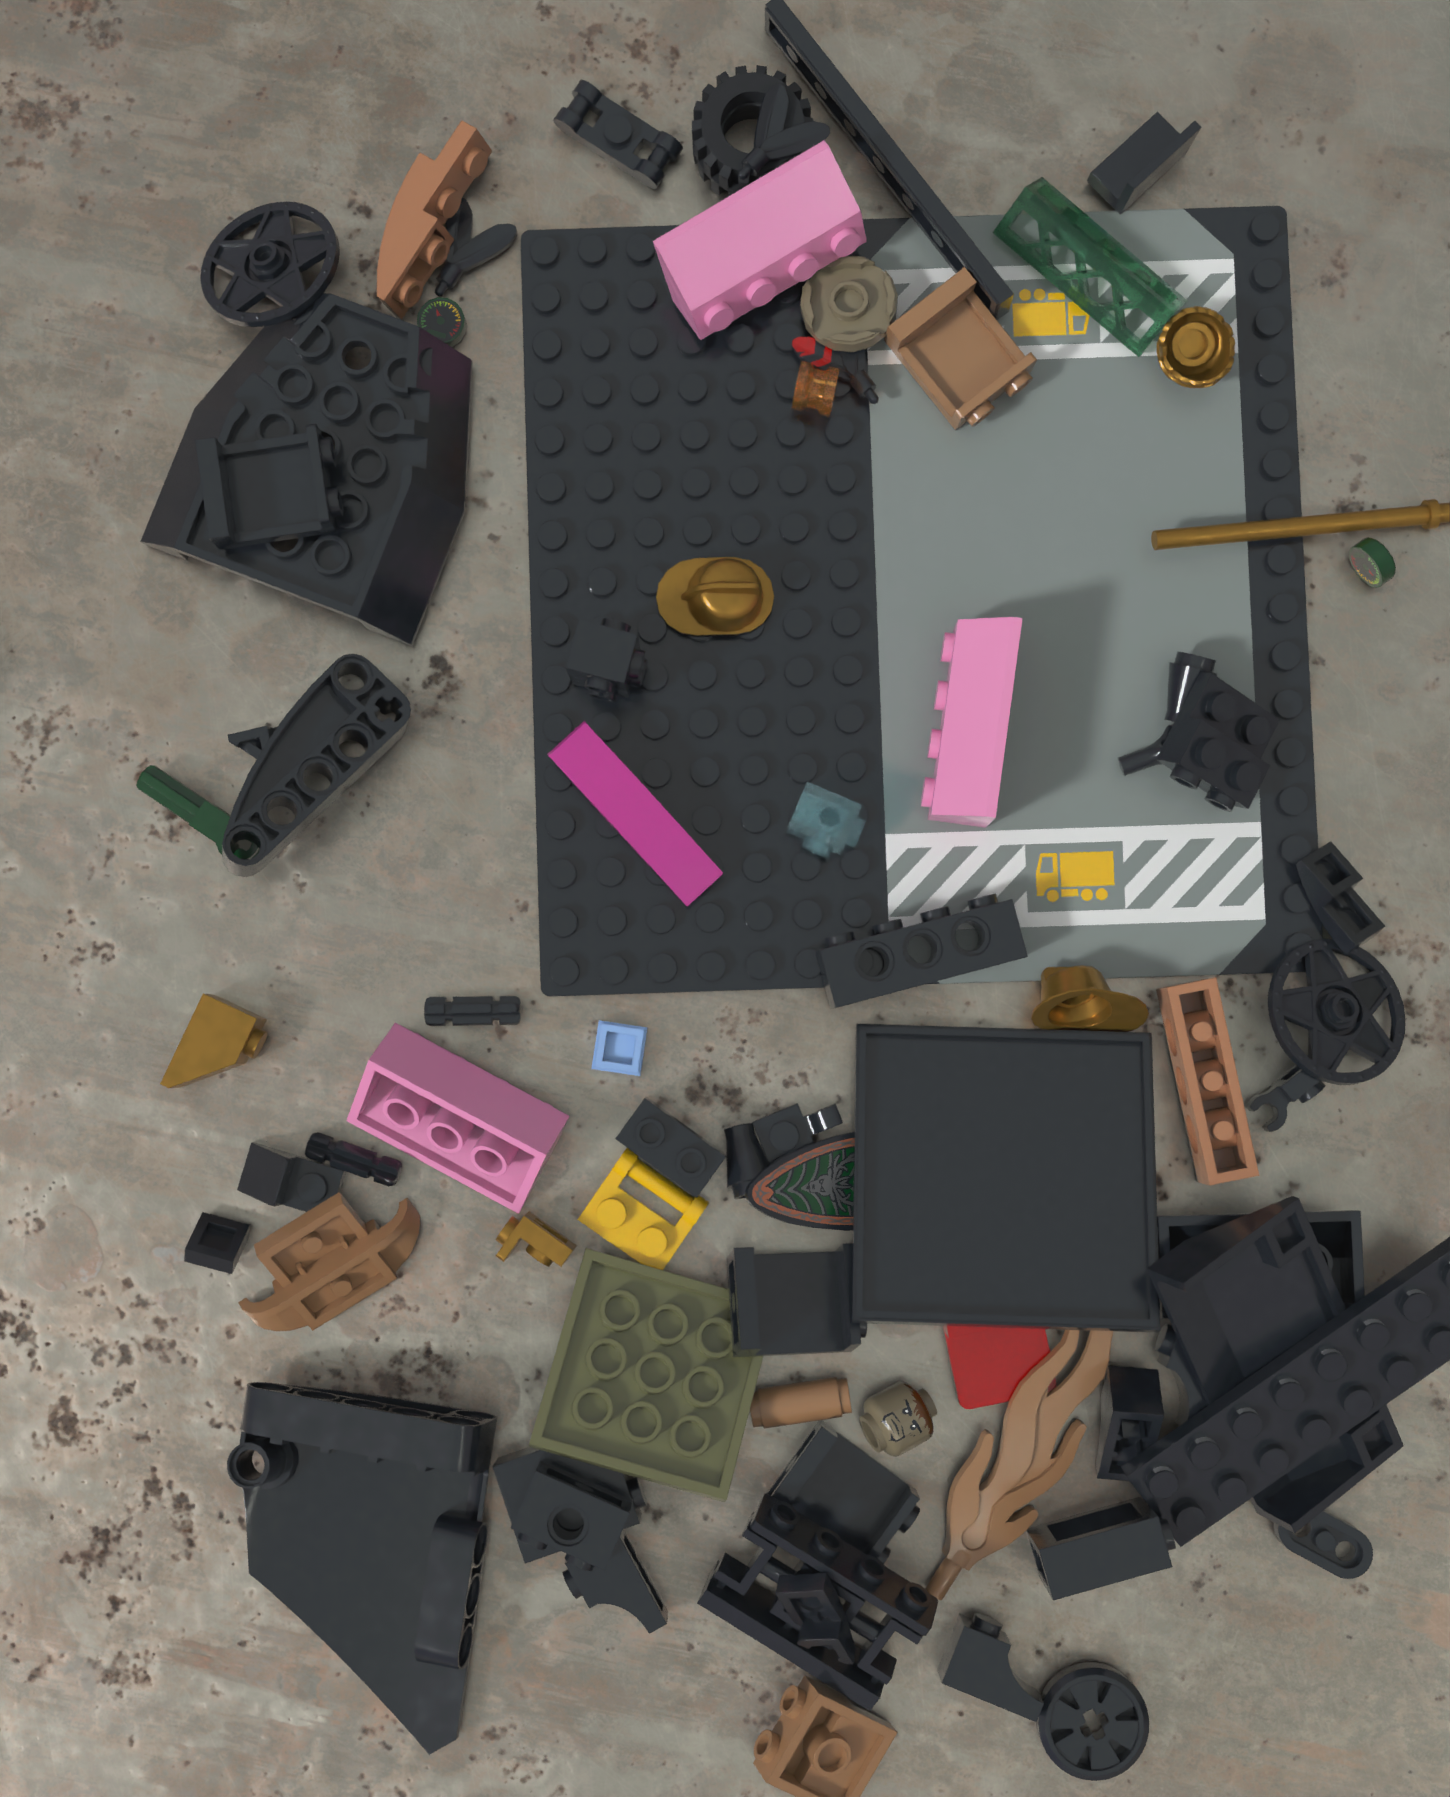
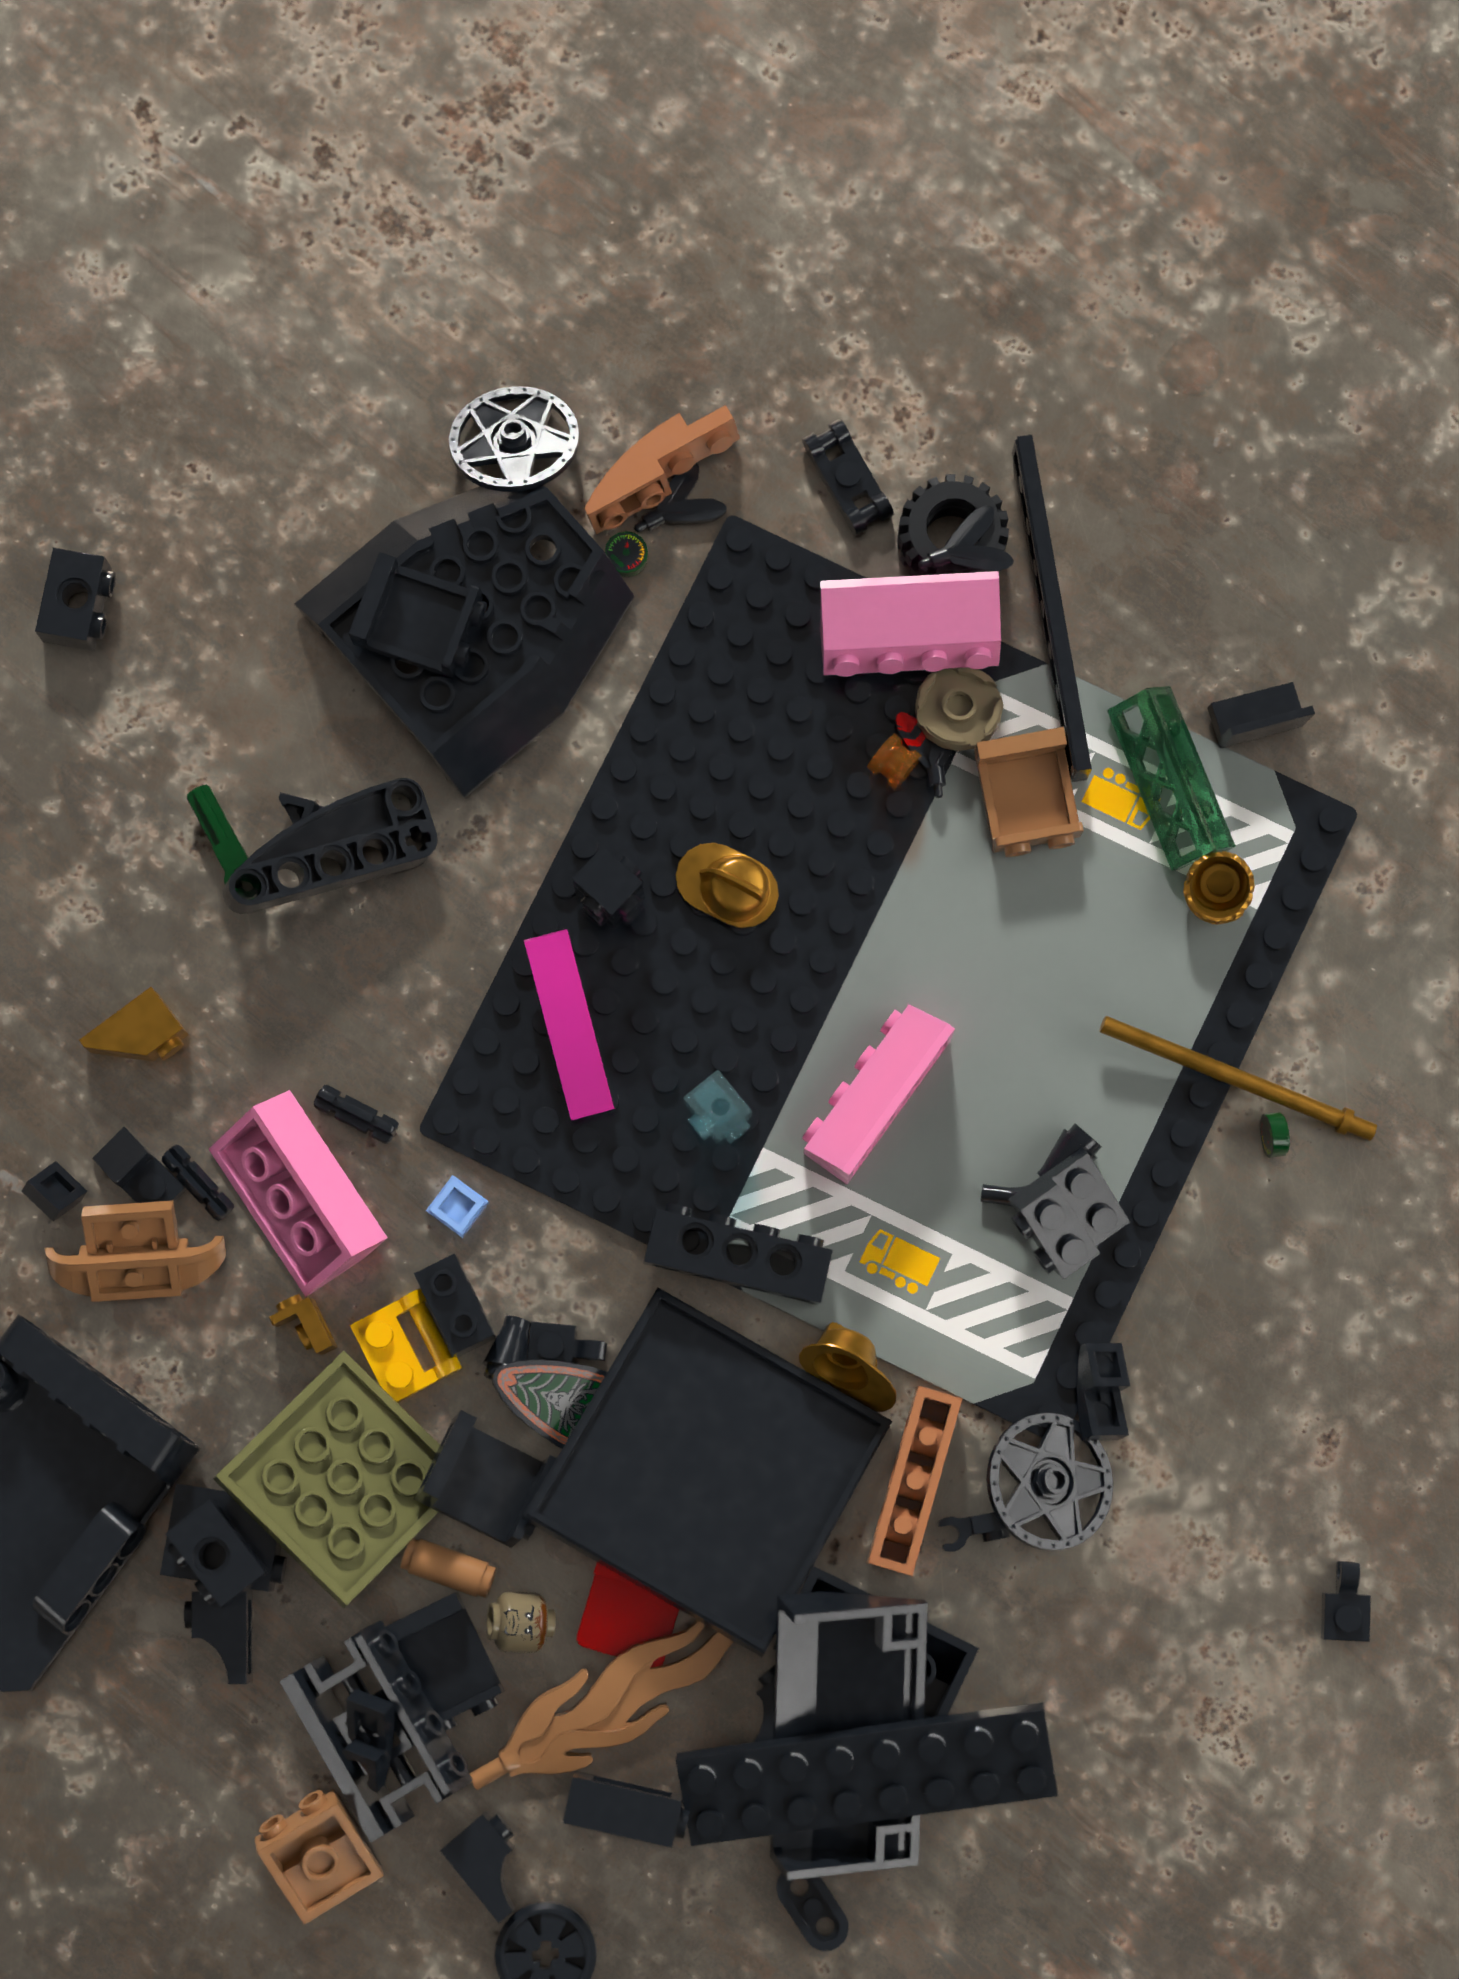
camera: 25 degrees right, 5 degrees down
black arch [1096,1365,1164,1481] -> none

